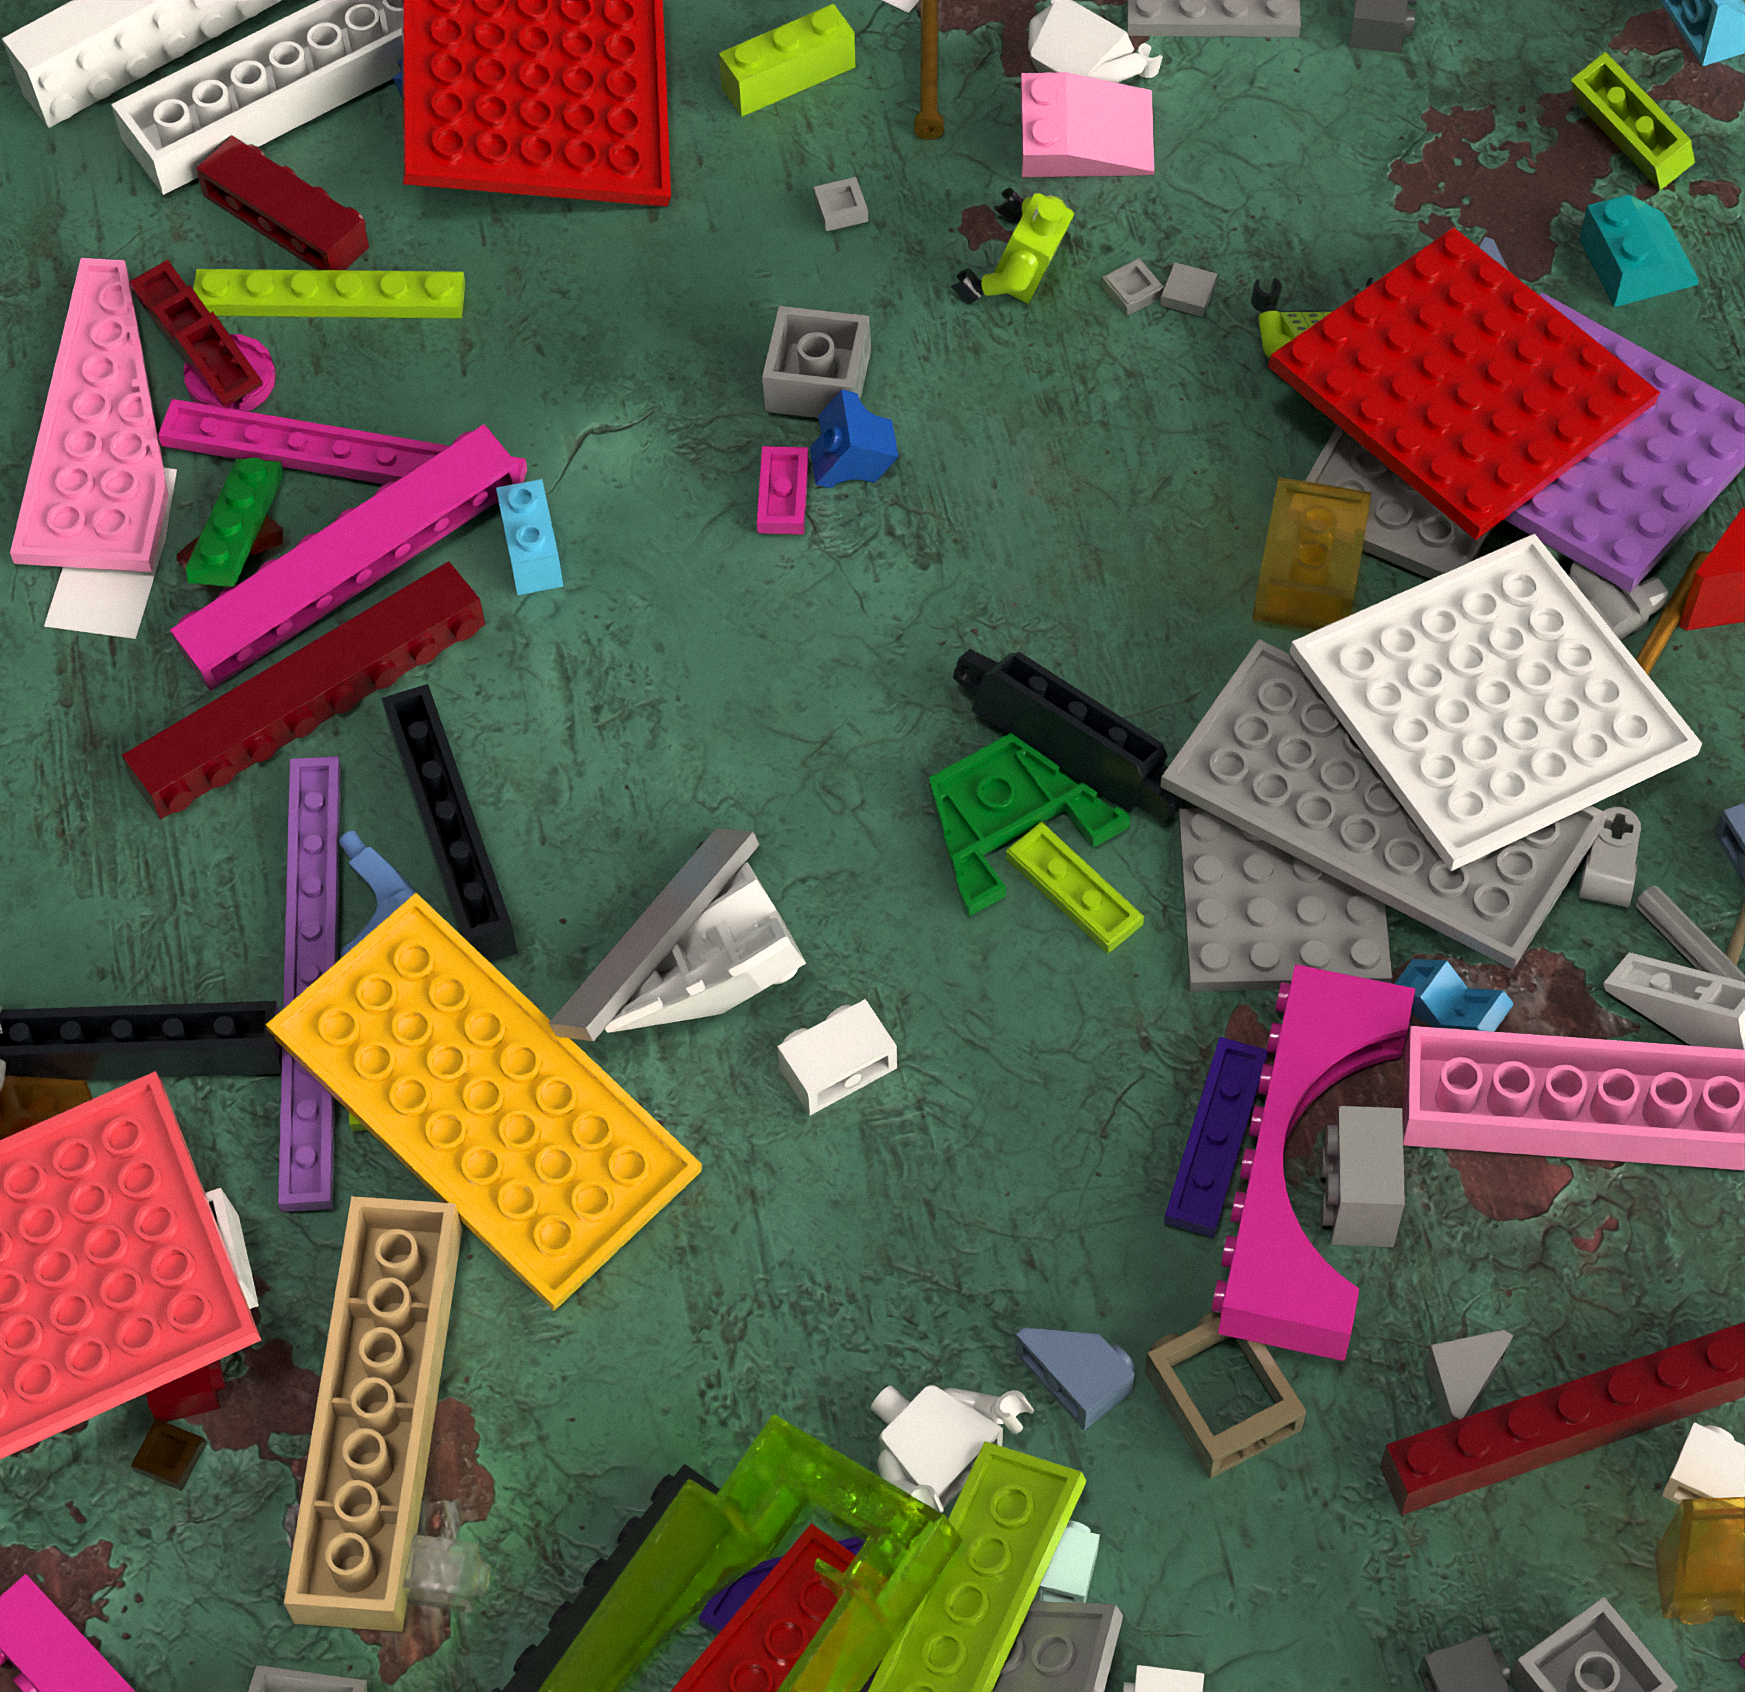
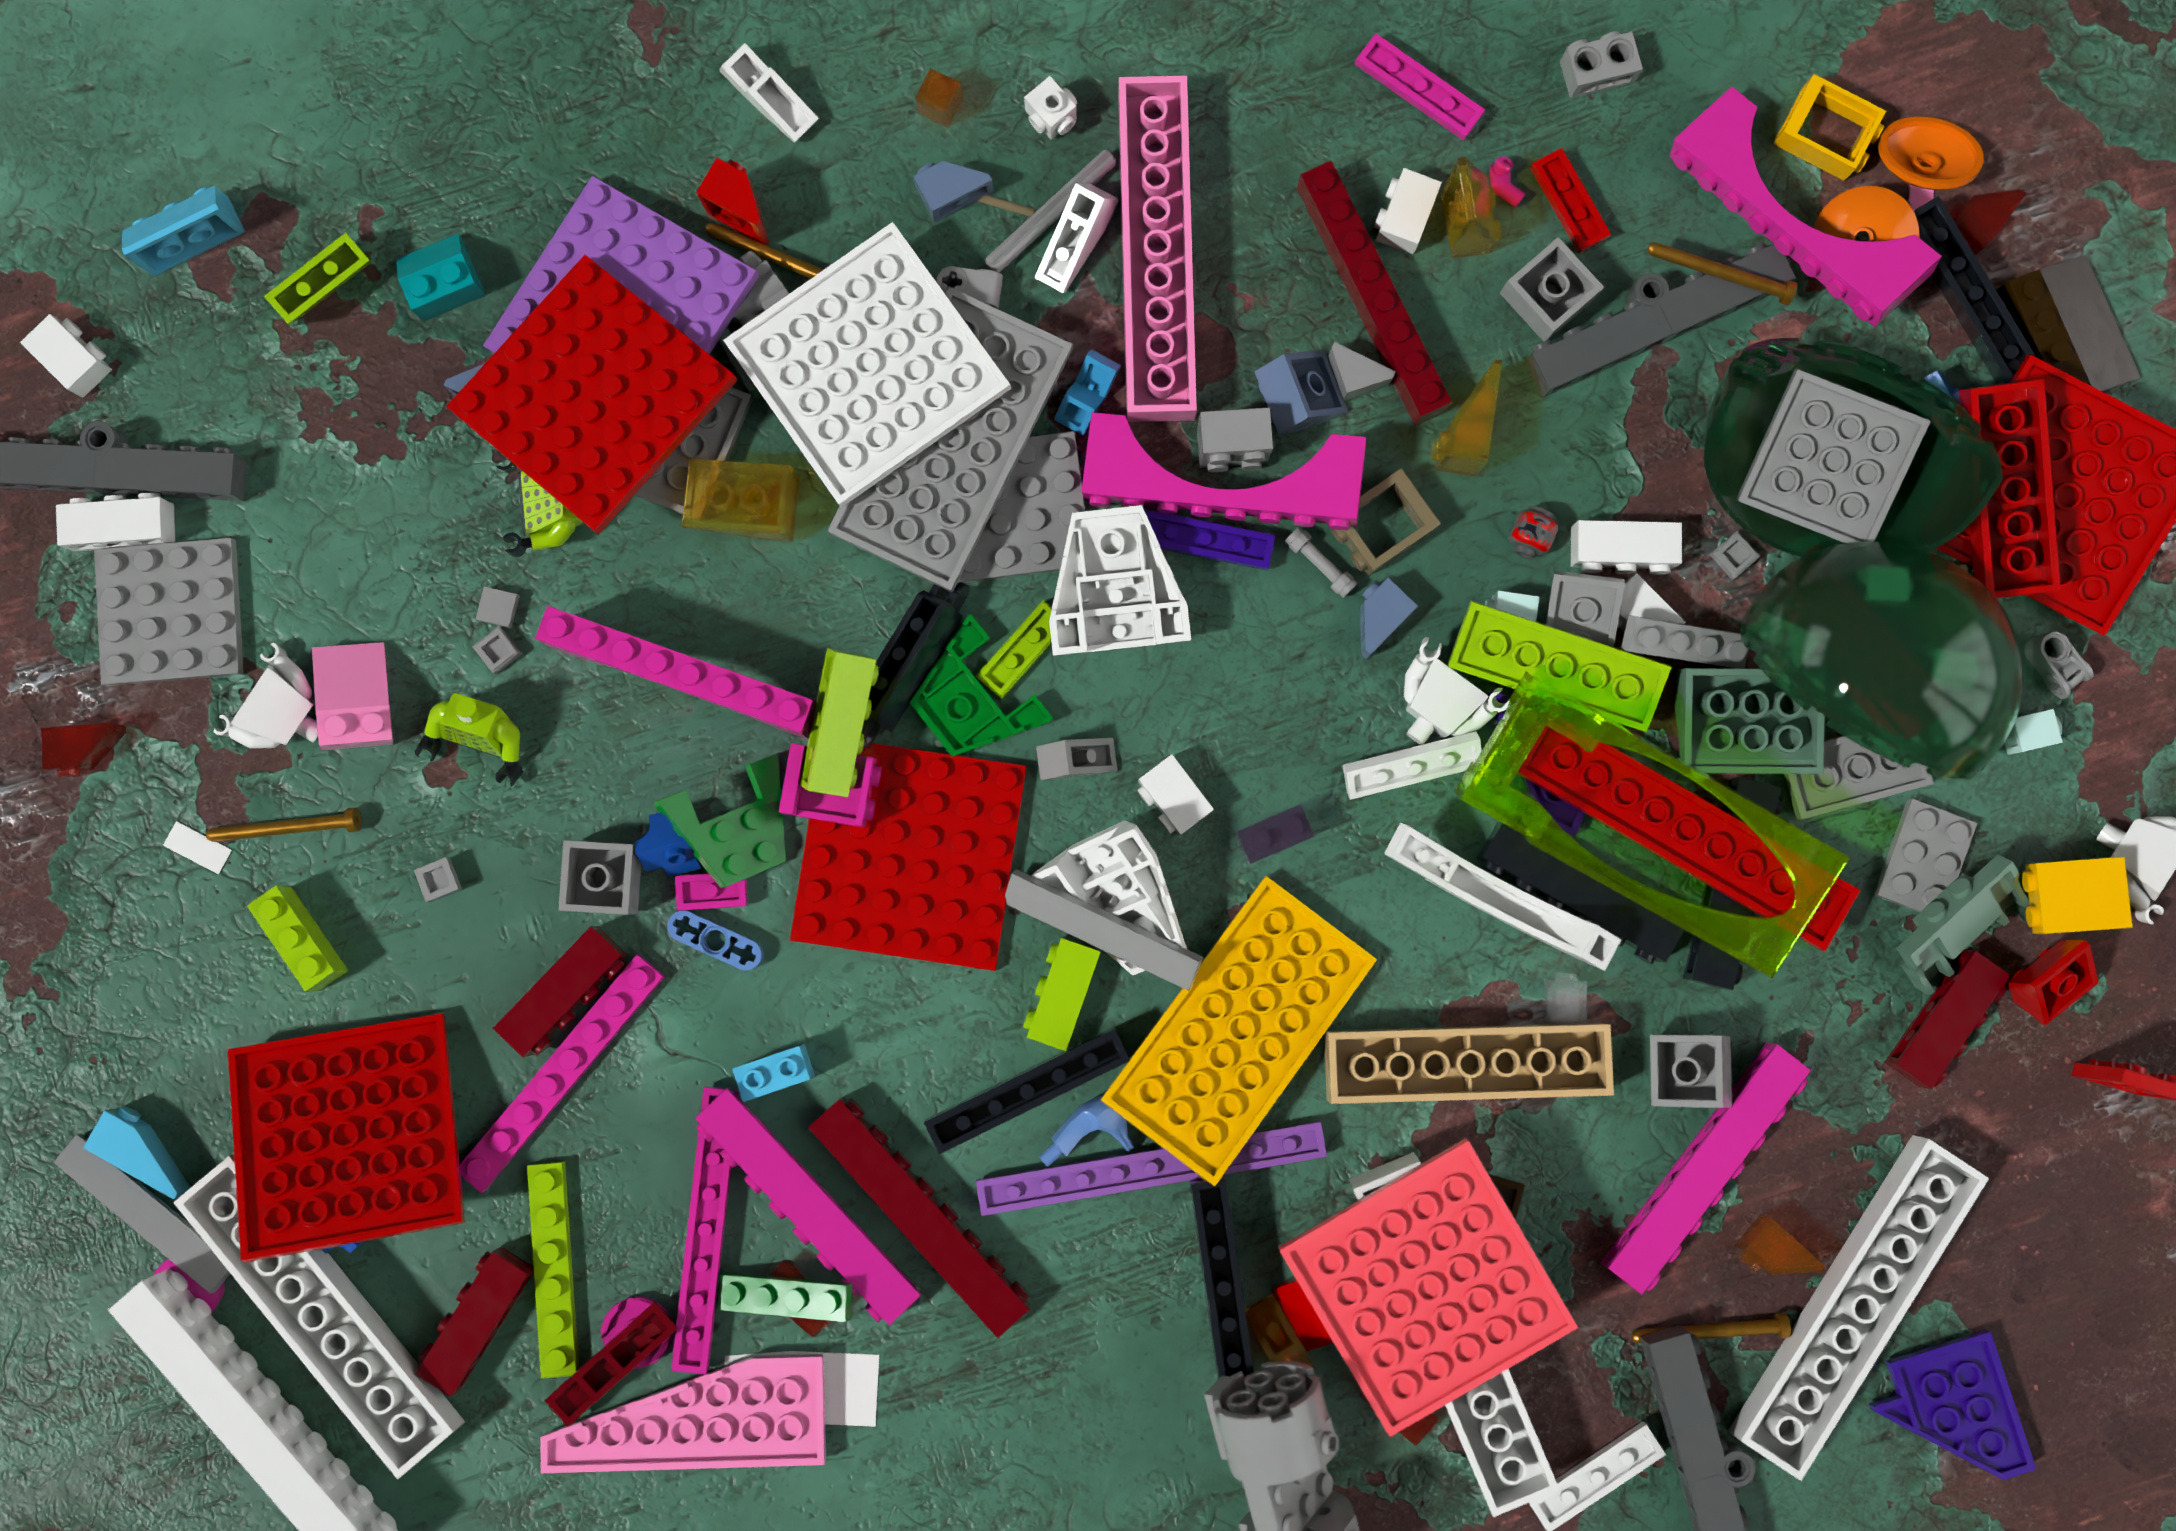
camera: 100 degrees left, 25 degrees up
none -> dark pink plate [460,954,666,1193]
none -> dark red brick [492,926,628,1058]
none -> dark pink arch [535,606,816,740]
none -> green wing [653,754,786,888]
none -> medium blue beam [667,910,764,970]
none -> dark pink panel [779,743,881,828]
none -> red plate [790,743,1027,971]
none -> lime brick [800,648,878,797]
none -> lime brick [1023,938,1101,1051]
none -> light grey slope [1036,738,1118,781]
none -> white wedge [1049,505,1191,656]
none -> clear purple brick [1234,804,1315,865]
none -> sand blue slope [1254,350,1348,434]
none -> light grey bar [1285,526,1358,598]
none -> white plate [1343,731,1483,800]
none -> white arch [1384,823,1621,971]
none -> clear yellow slope [1431,359,1502,476]
none -> head [1508,506,1559,560]

